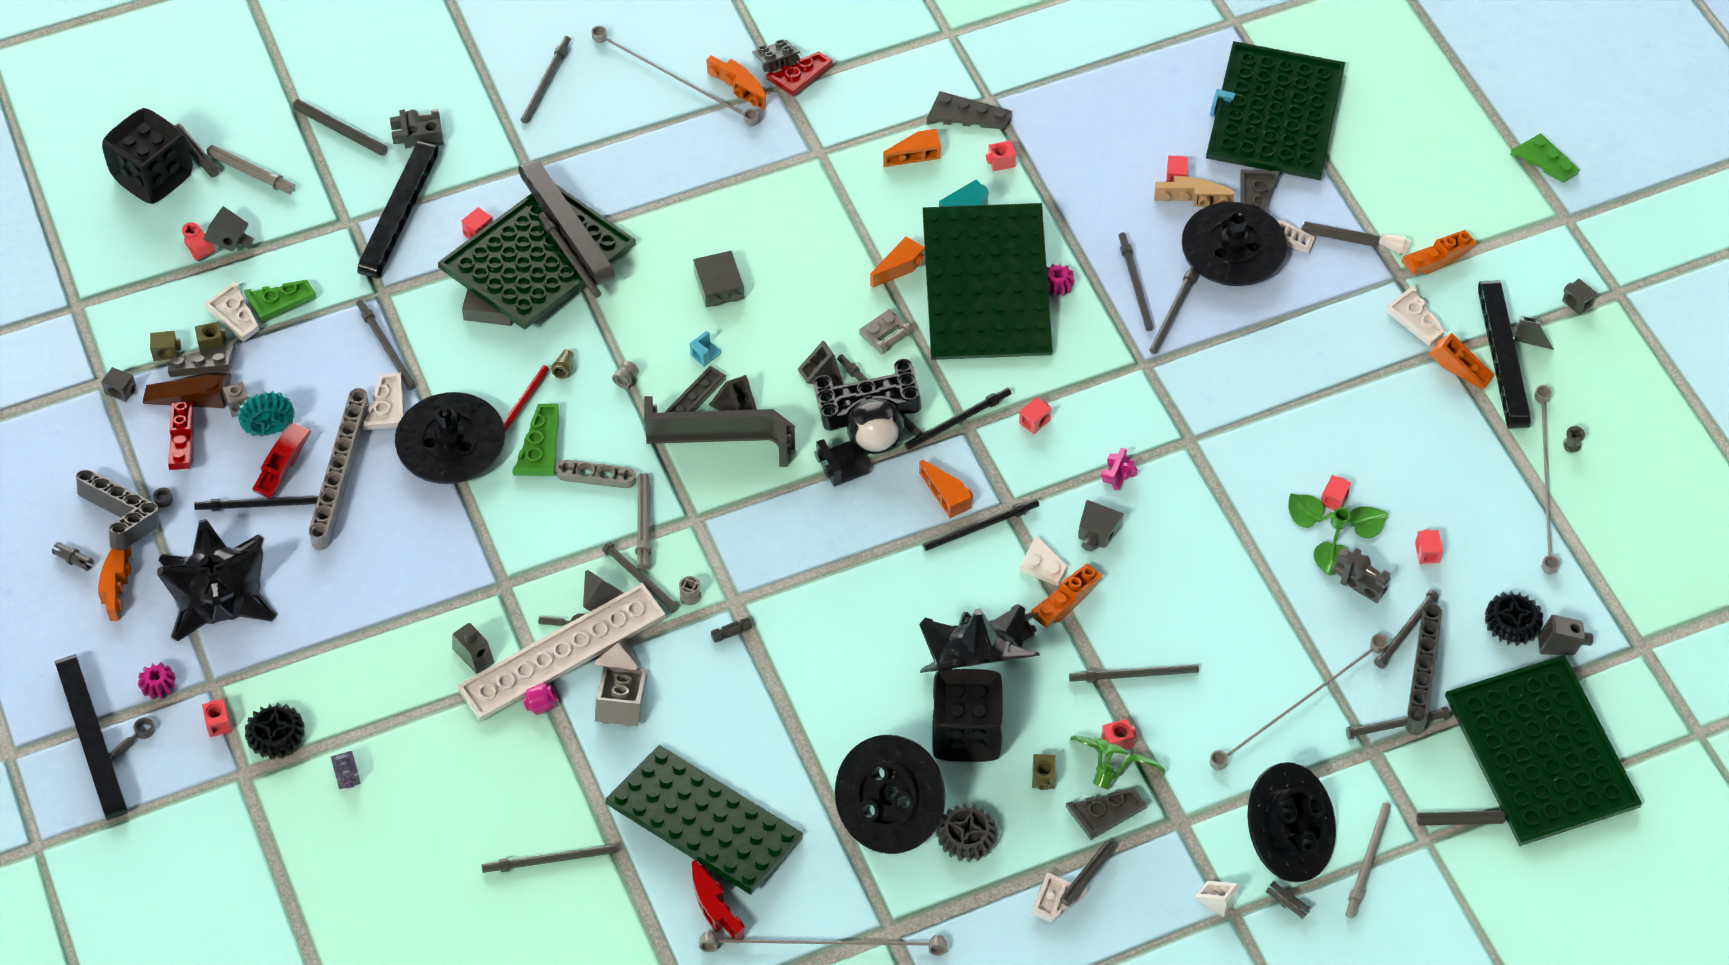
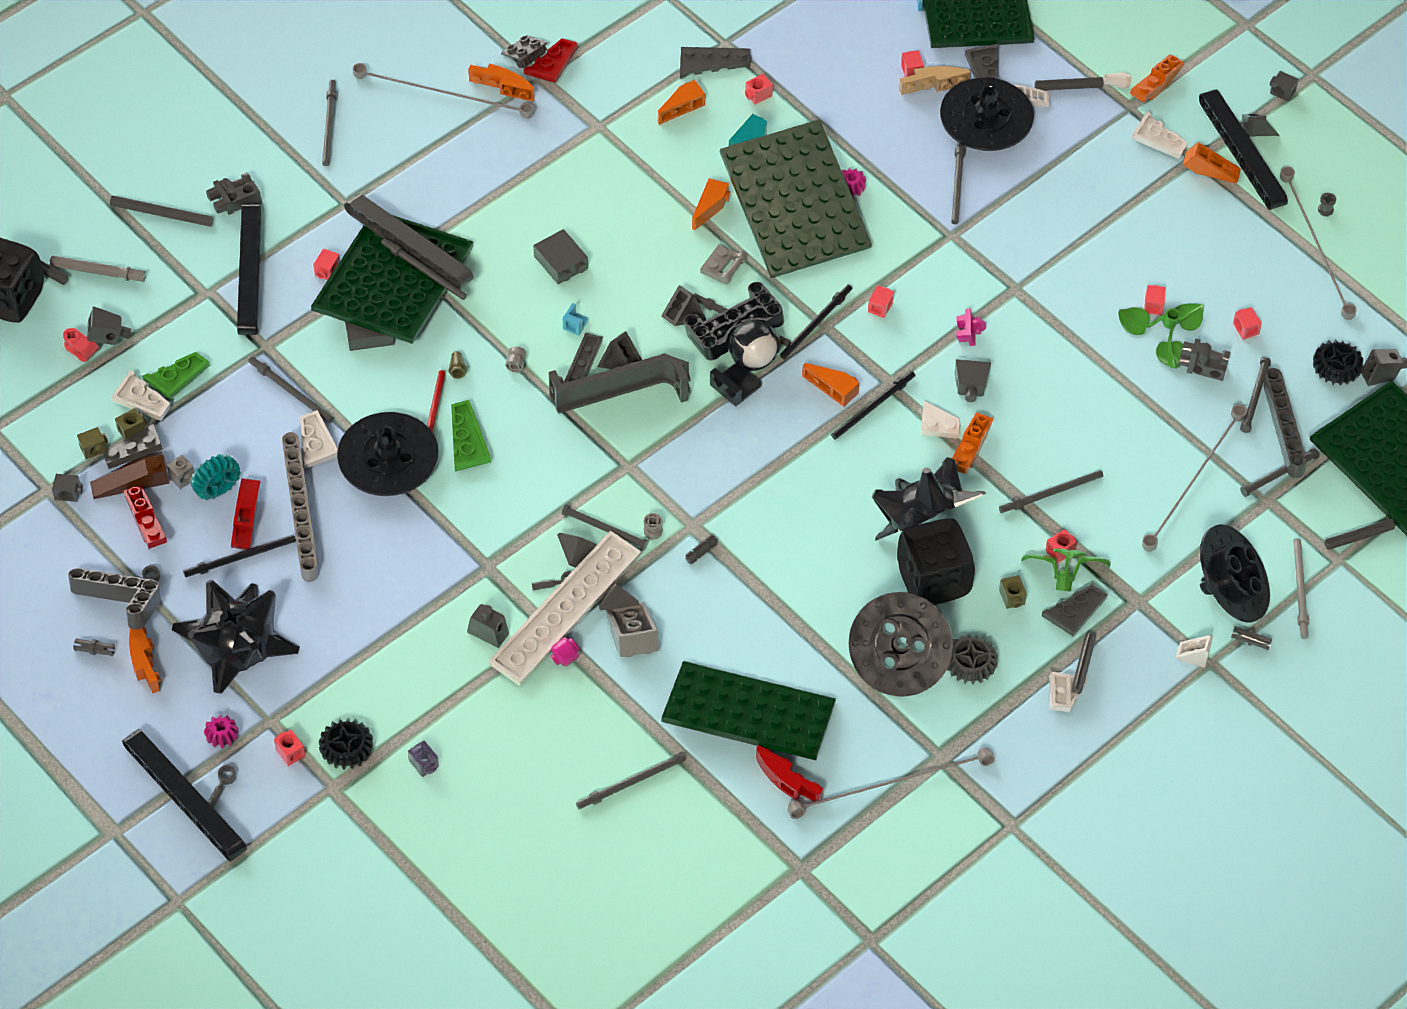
camera: 20 degrees left, 0 degrees up
light grey beam [556,460,636,488] -> none
light grey axle [635,473,652,571] -> none
dark grey bar [1118,232,1154,331] -> none

